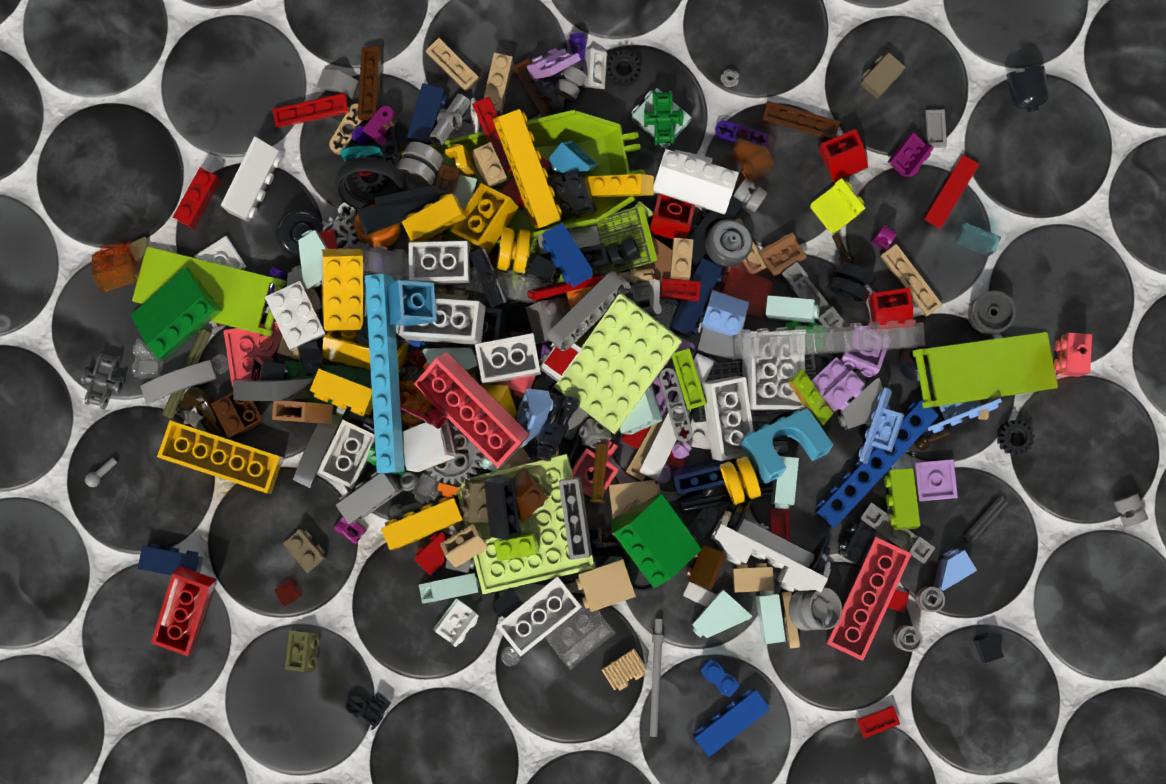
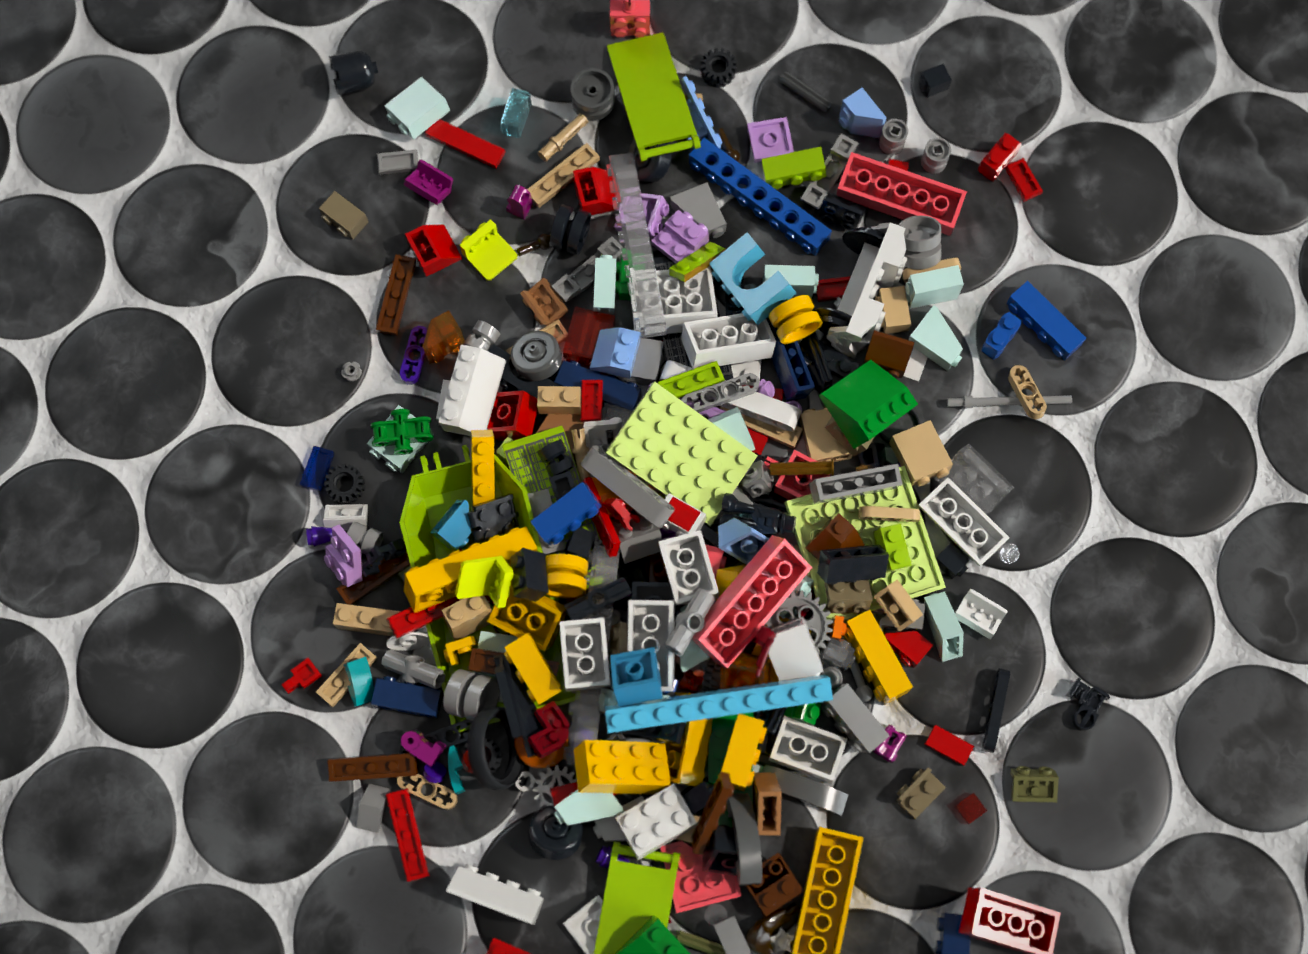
camera: 95 degrees left, 10 degrees down
tan brick [601,648,647,691] -> none
light blue bracket [859,387,904,464] -> none
none -> red plate [282,657,322,694]
none -> clear blue tile [300,446,335,492]
none -> teal slope [343,657,374,707]
none -> light aqua brick [385,77,450,140]
none -> neon yellow bracket [455,556,514,608]
none -> black brick [510,548,549,602]
none -> dark red plate [528,701,569,759]
none -> tan pin [537,113,588,162]
none -> red plate [602,498,640,531]
none -> light grey piece [664,589,715,656]
none -> reddish brown plate [691,772,734,855]
none -> tan beam [859,506,920,522]
none -> red tile [924,725,974,766]
none -> red brick [978,133,1022,182]
none -> black beam [982,668,1010,753]
none -> tan beam [1008,365,1047,419]

